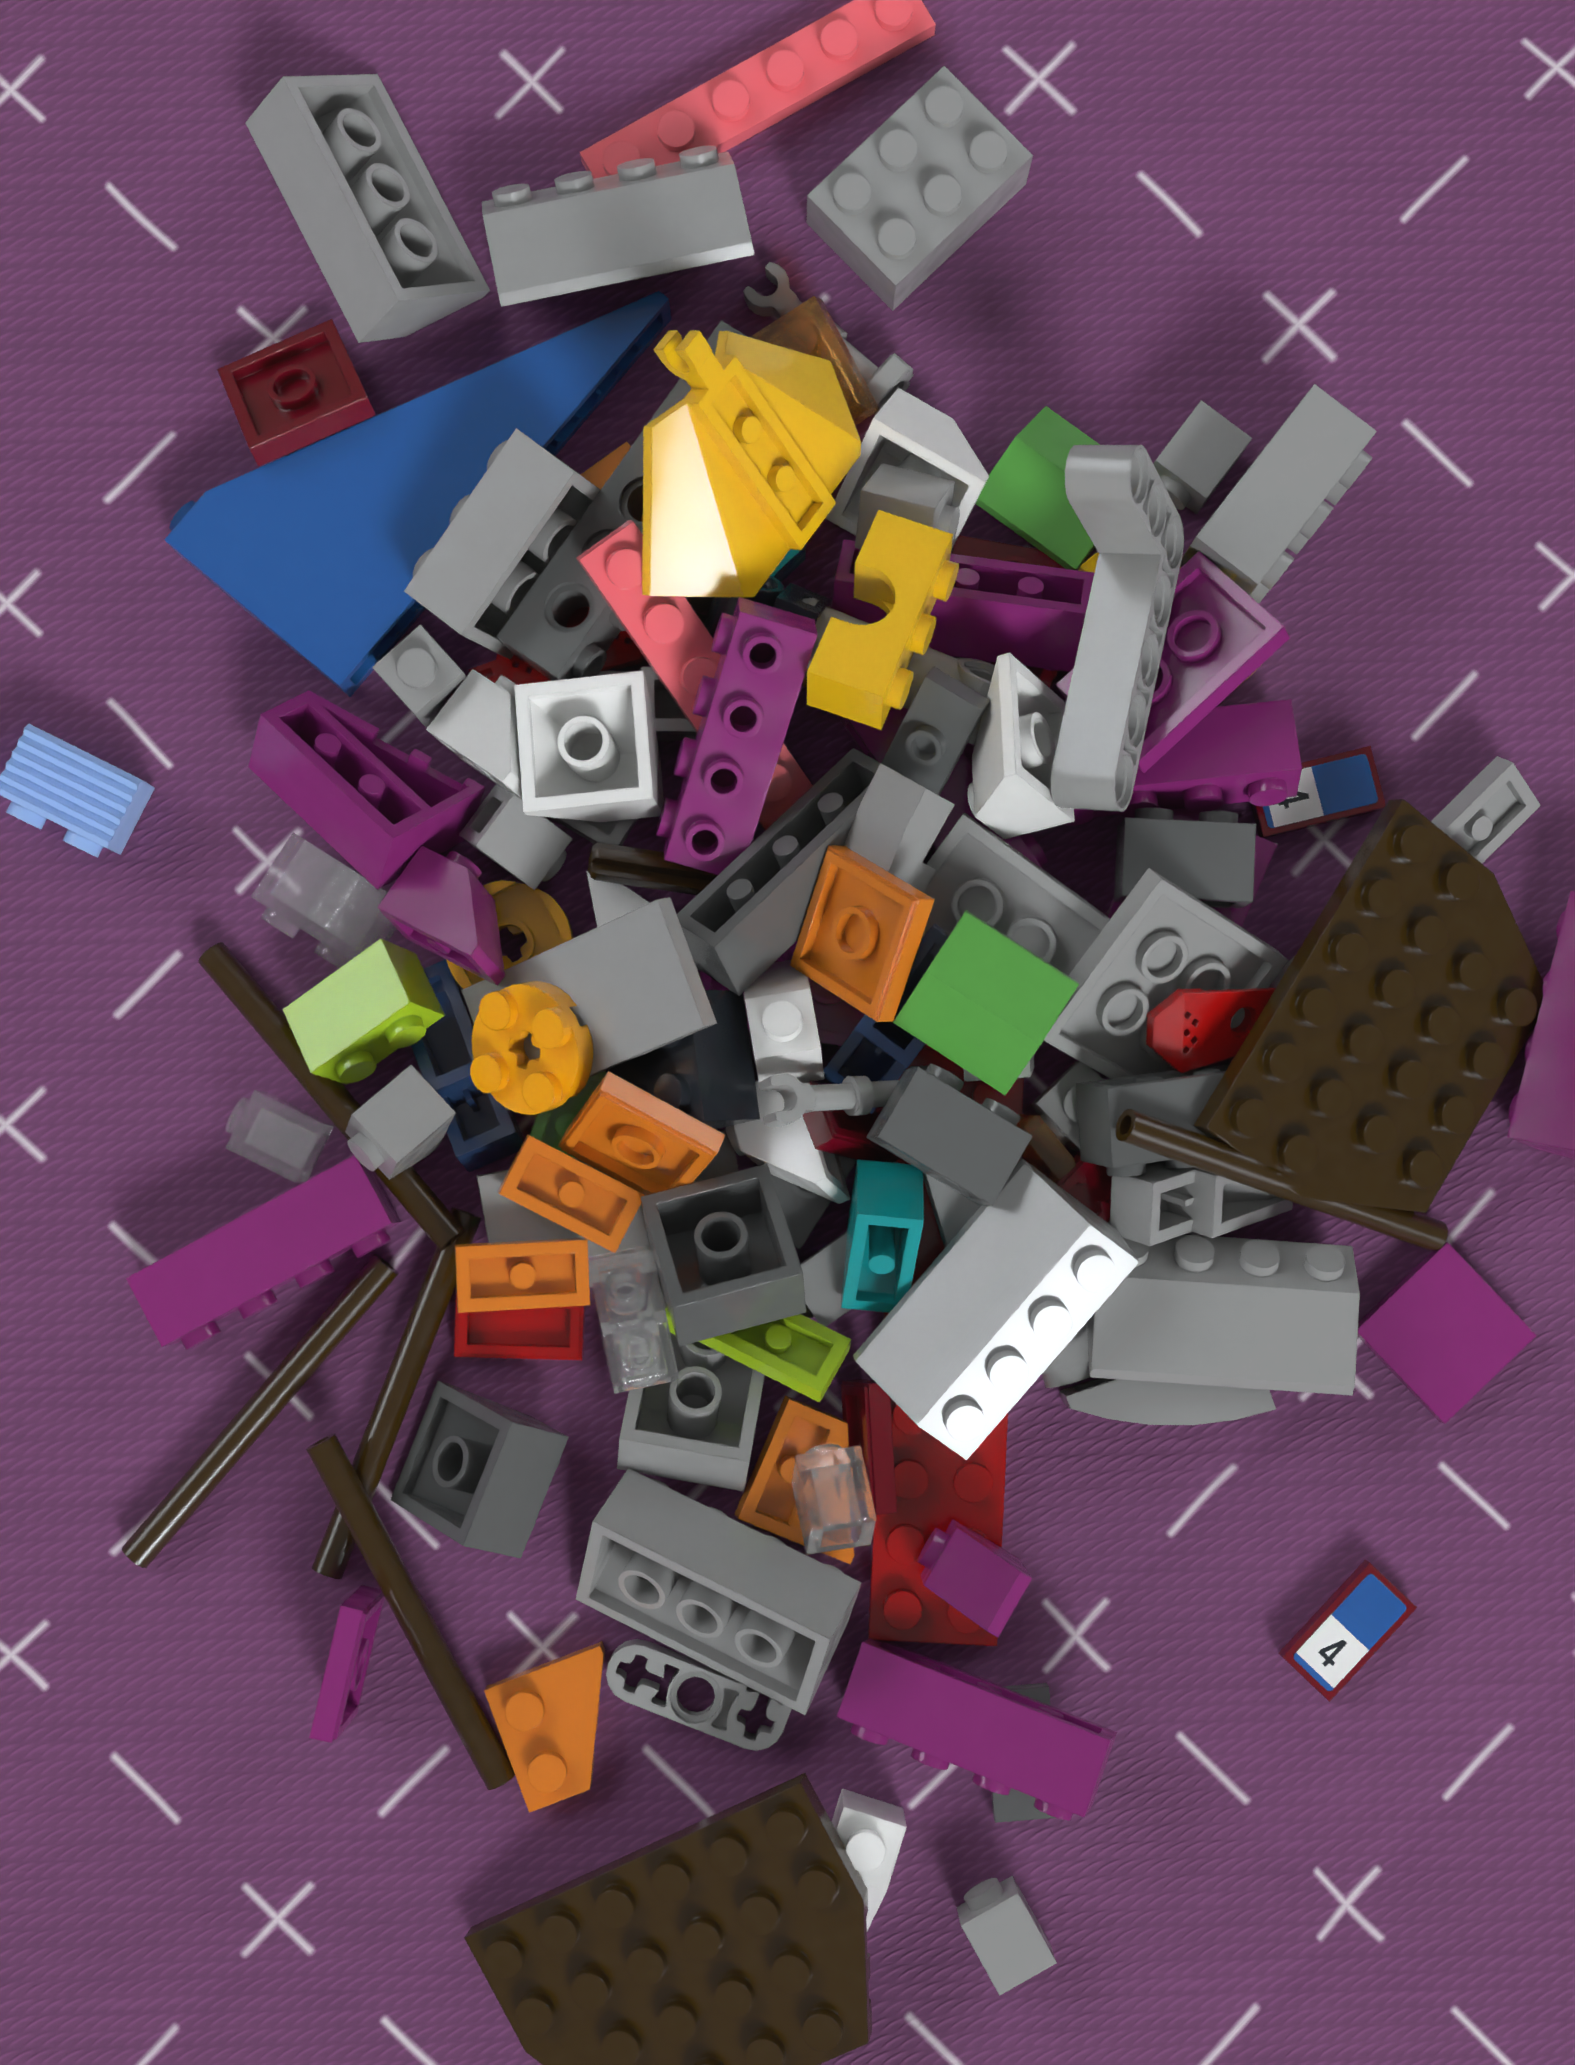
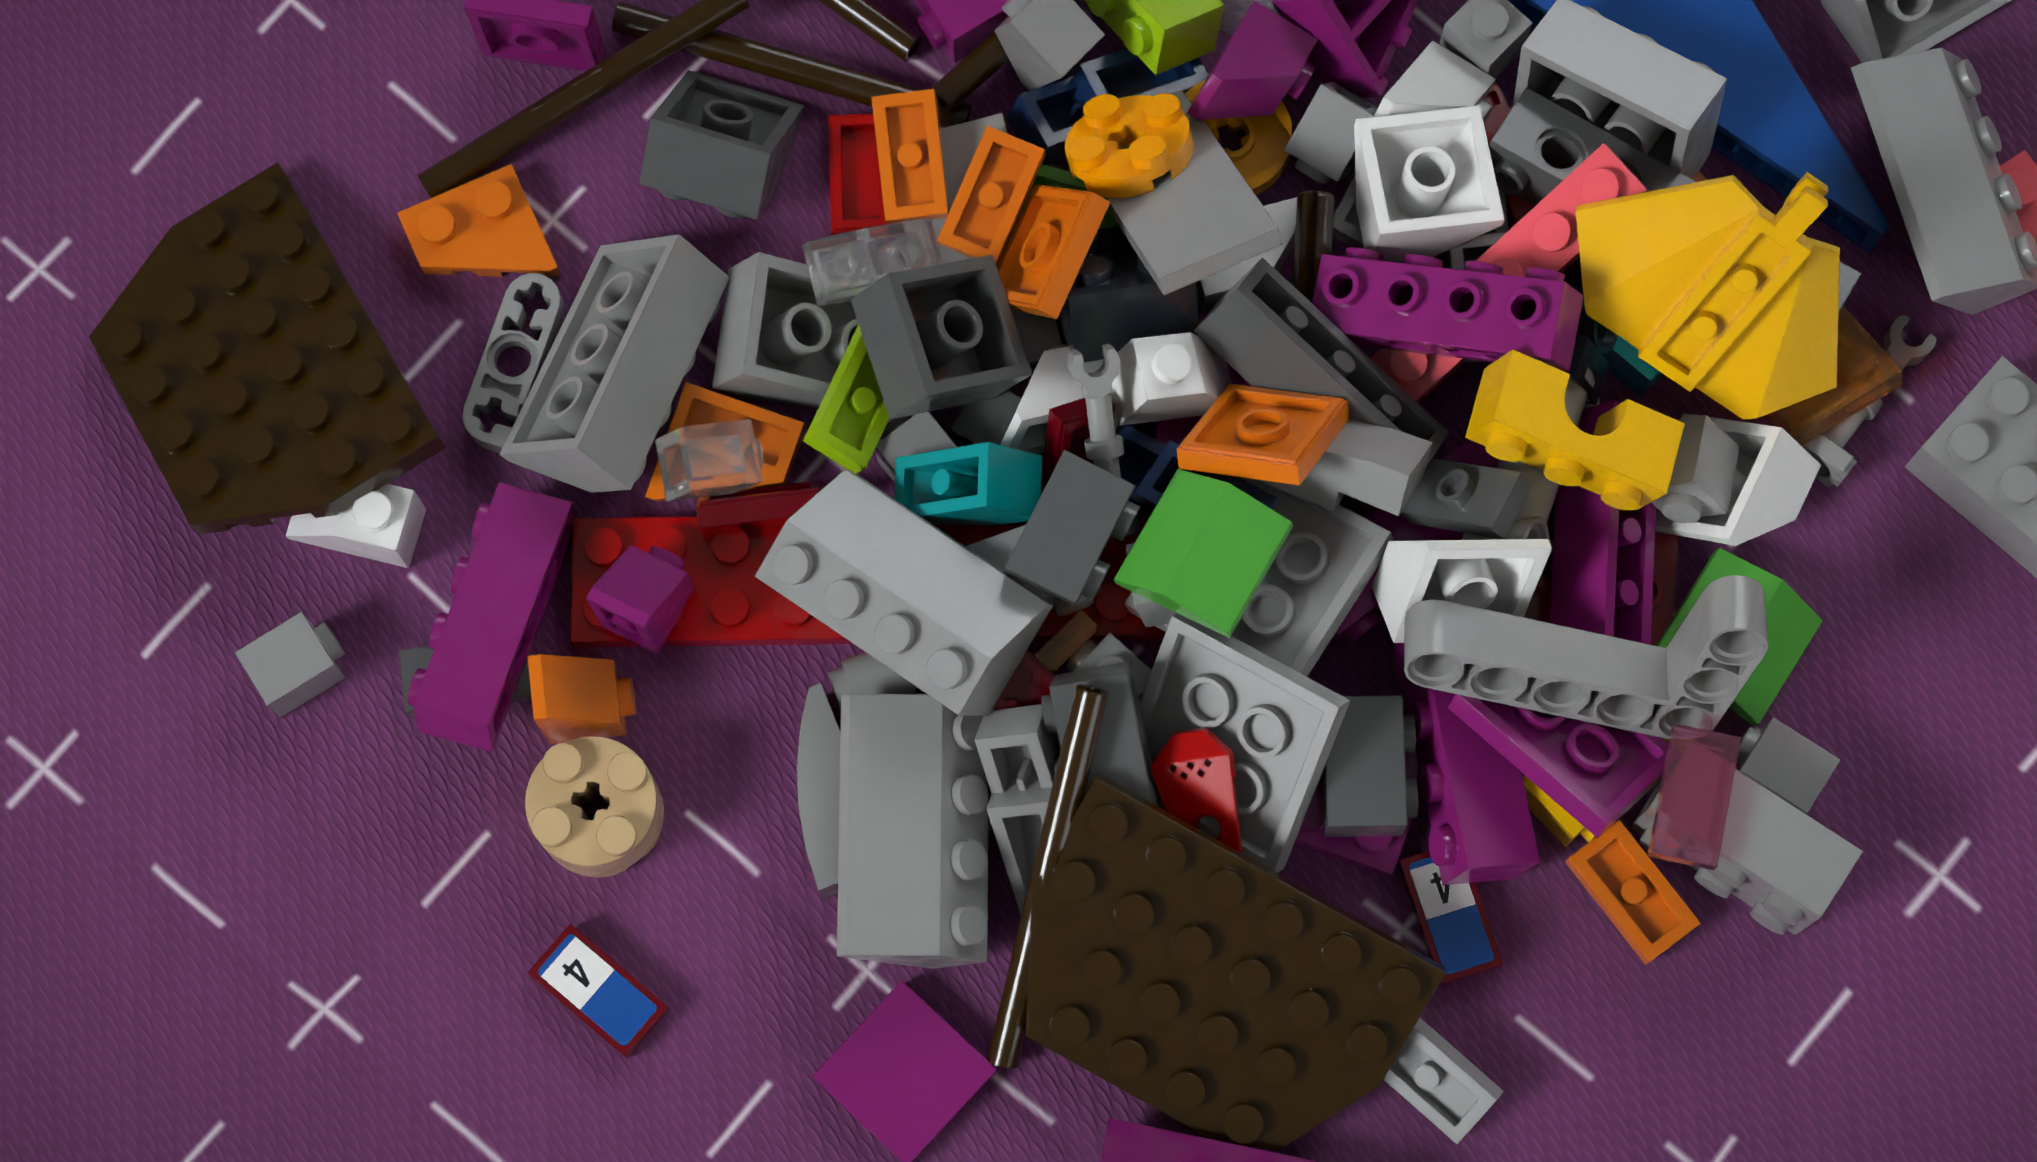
camera: 90 degrees right, 10 degrees down
none -> tan brick [525,736,664,878]
none -> orange slope [527,654,636,744]
none -> orange plate [1565,820,1701,965]
none -> clear pink tile [1648,723,1741,870]

